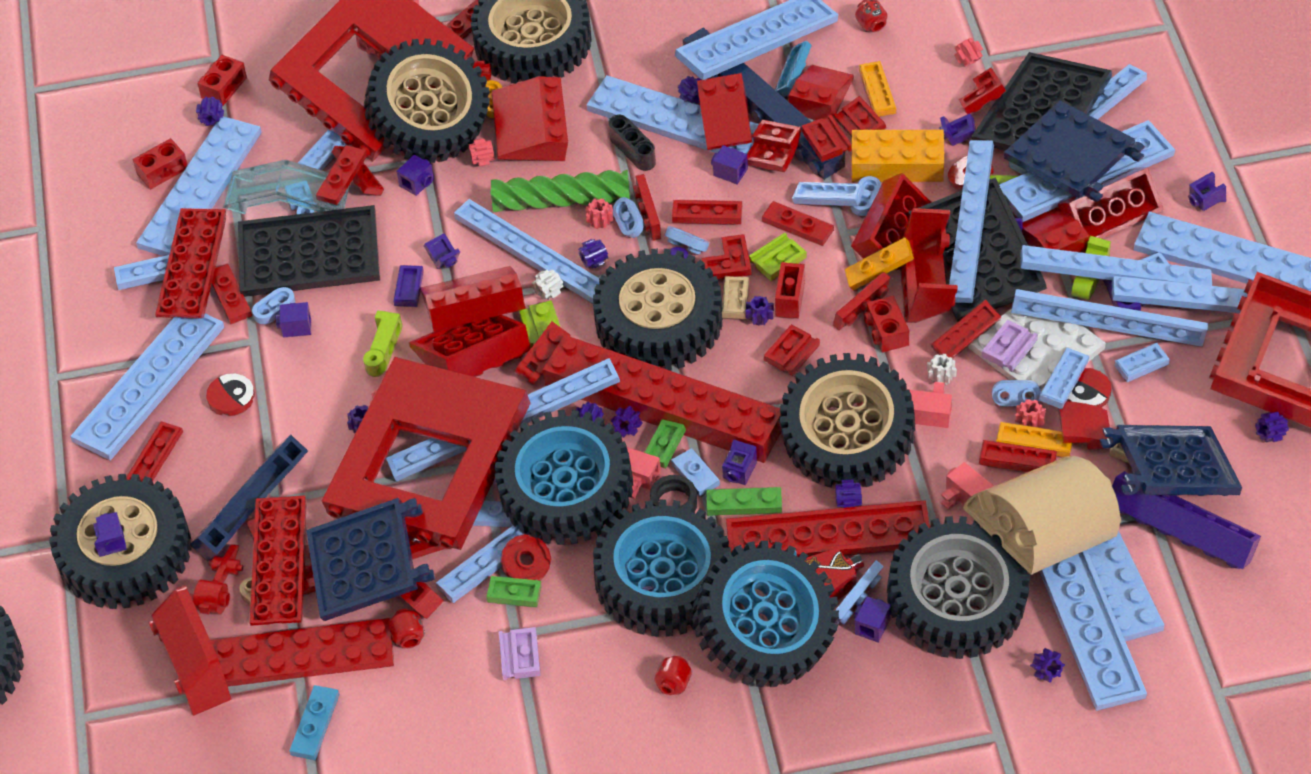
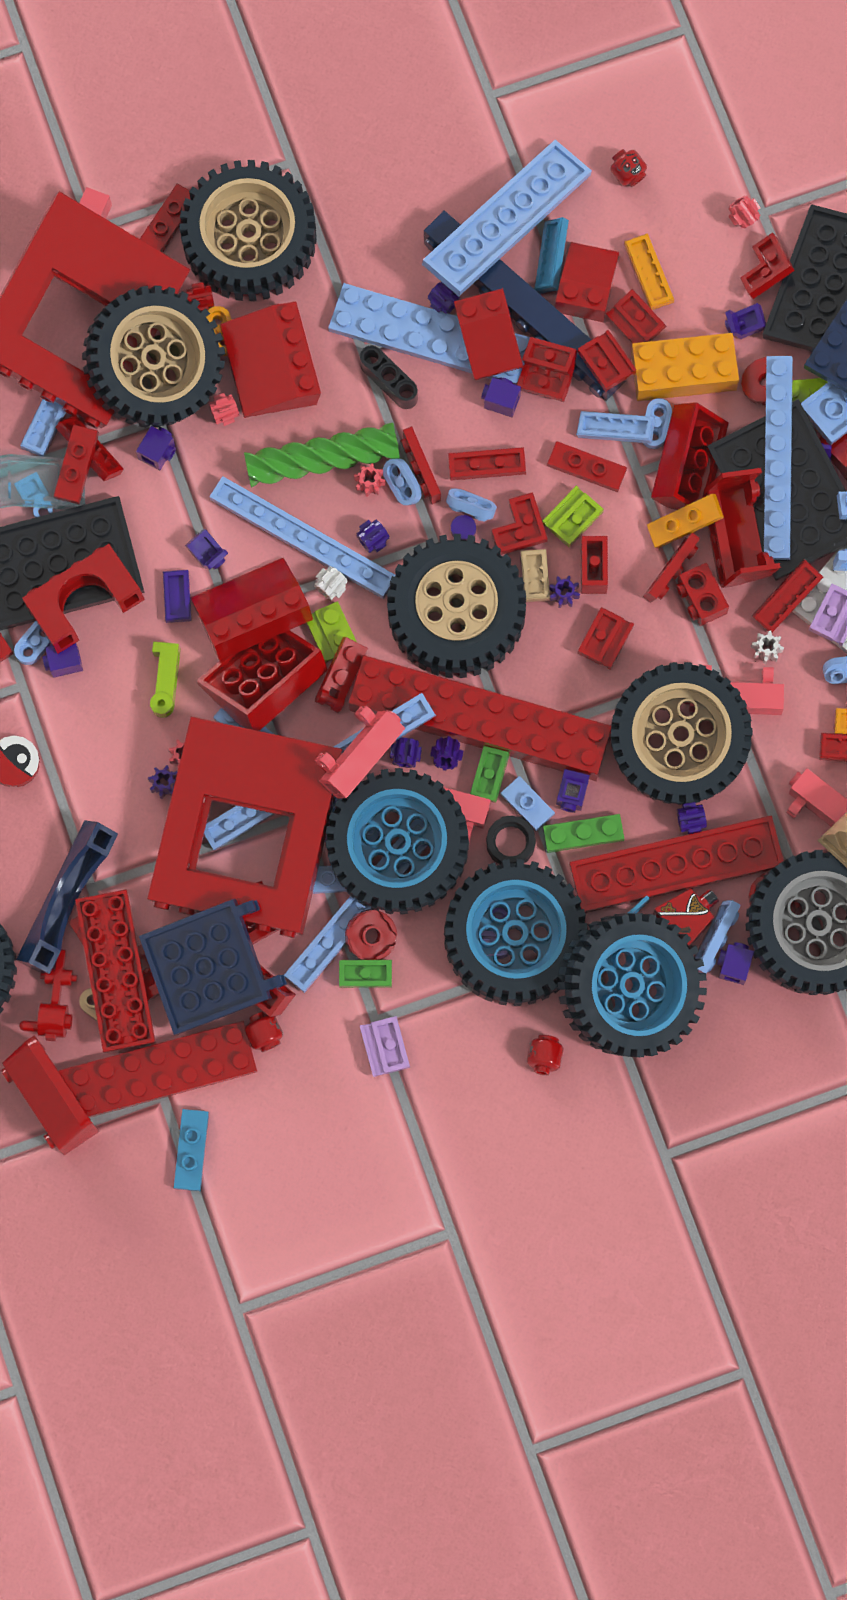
camera: 10 degrees left, 25 degrees up
none -> red arch [22,544,145,654]
none -> coral brick [314,706,405,799]

